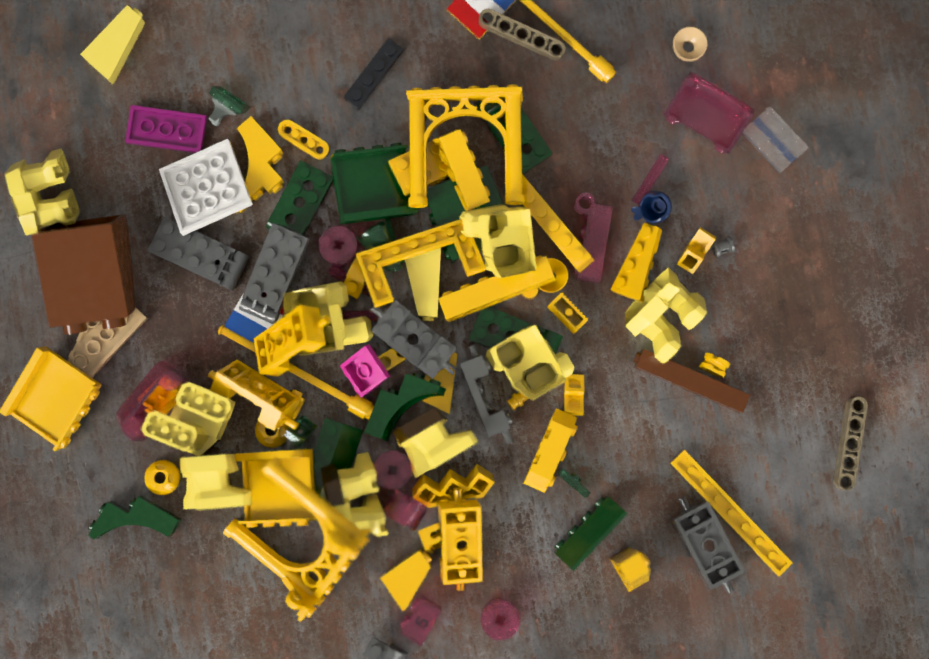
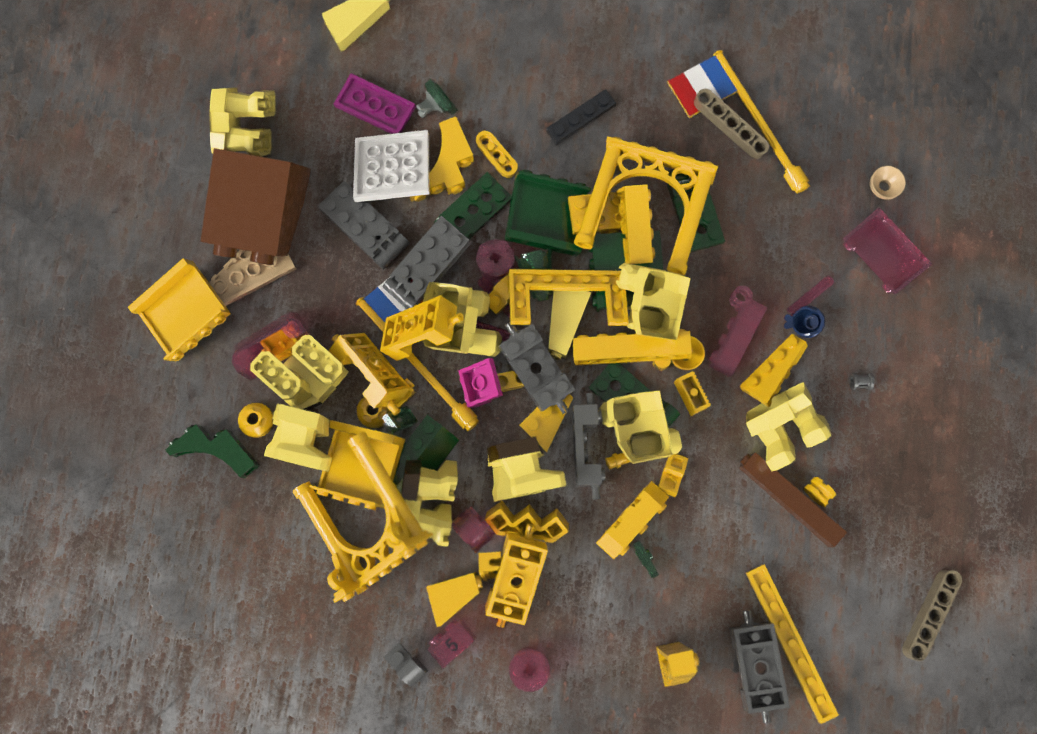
camera: 25 degrees right, 5 degrees down
dark green arch [364,373,446,441] -> none
clear pink brick [374,450,412,489] -> none
yellow brick [522,174,594,273] -> none
dark green slope [554,496,628,571] -> none
yellow brick [677,227,716,274] -> none
clear tile [742,106,809,174] -> none

